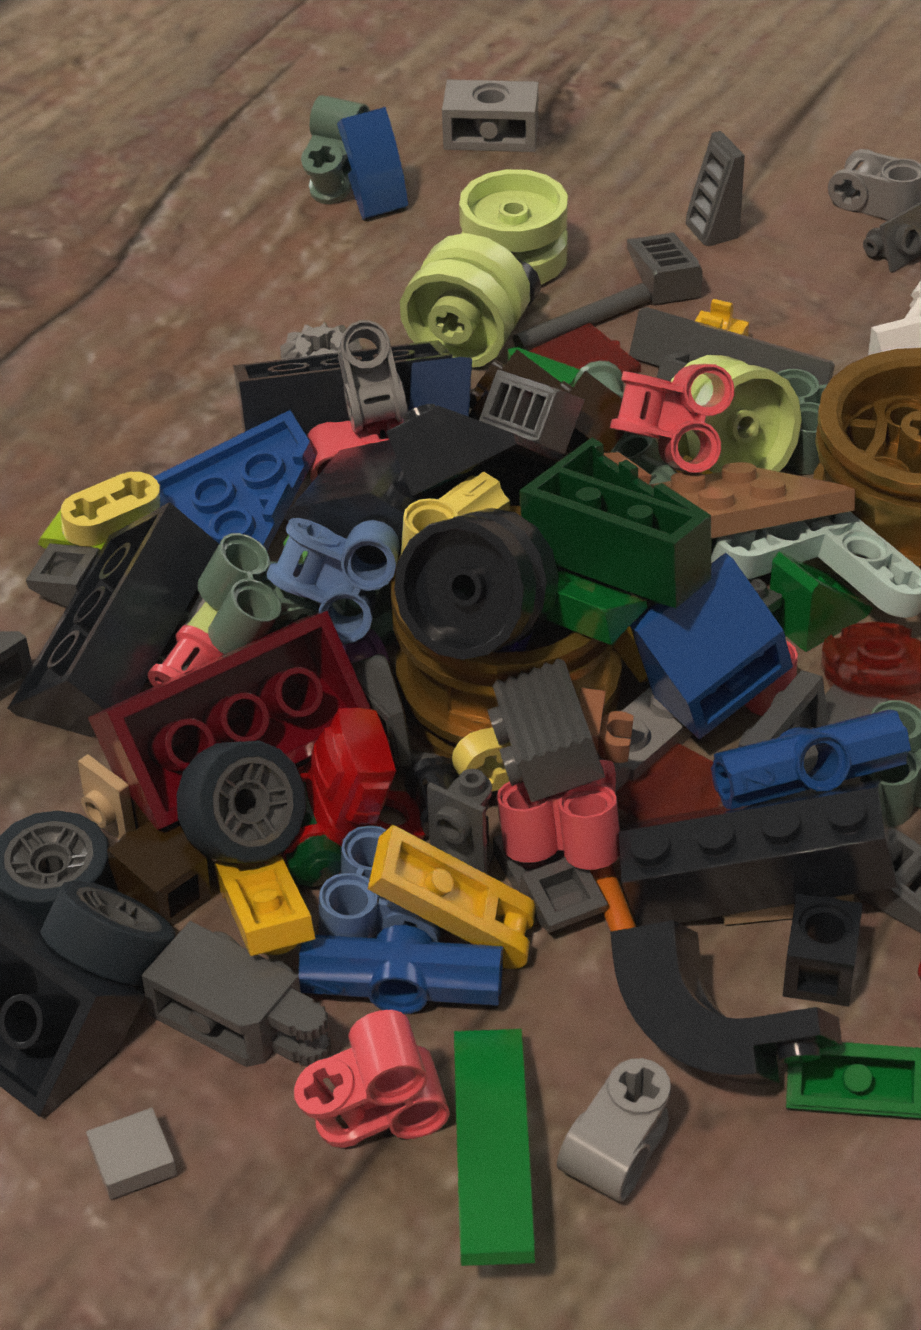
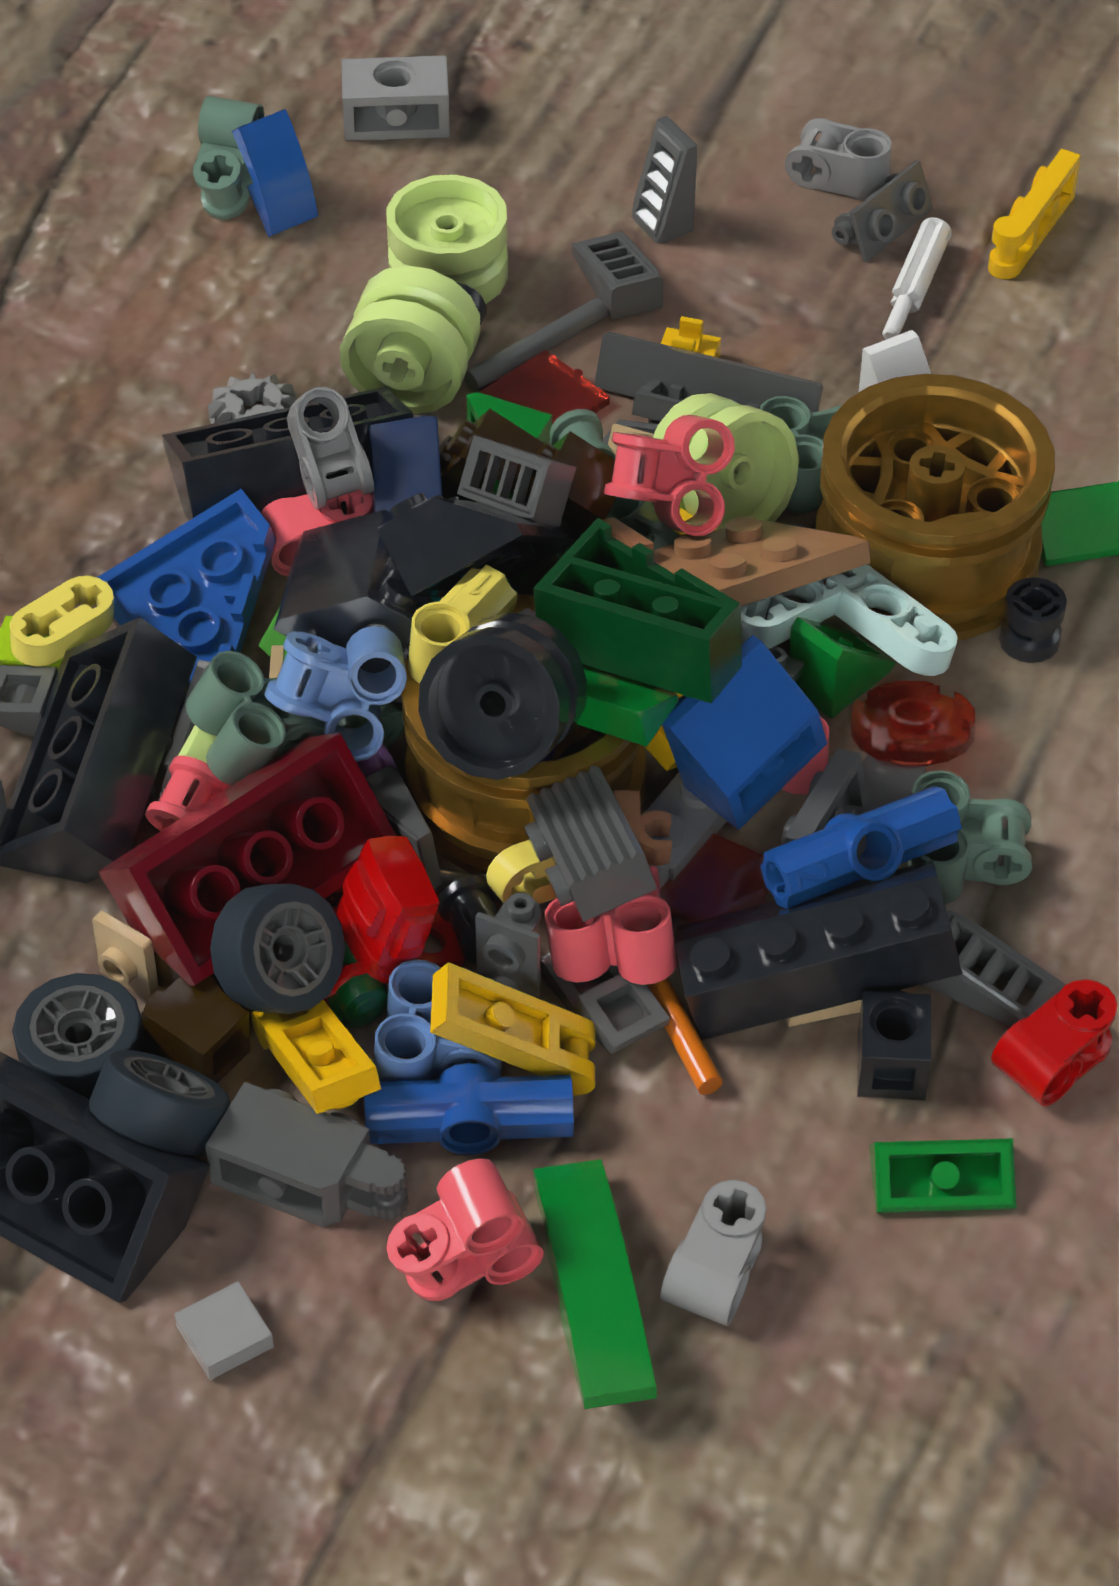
camera: 10 degrees left, 5 degrees up
black arch [610,920,842,1084] -> none

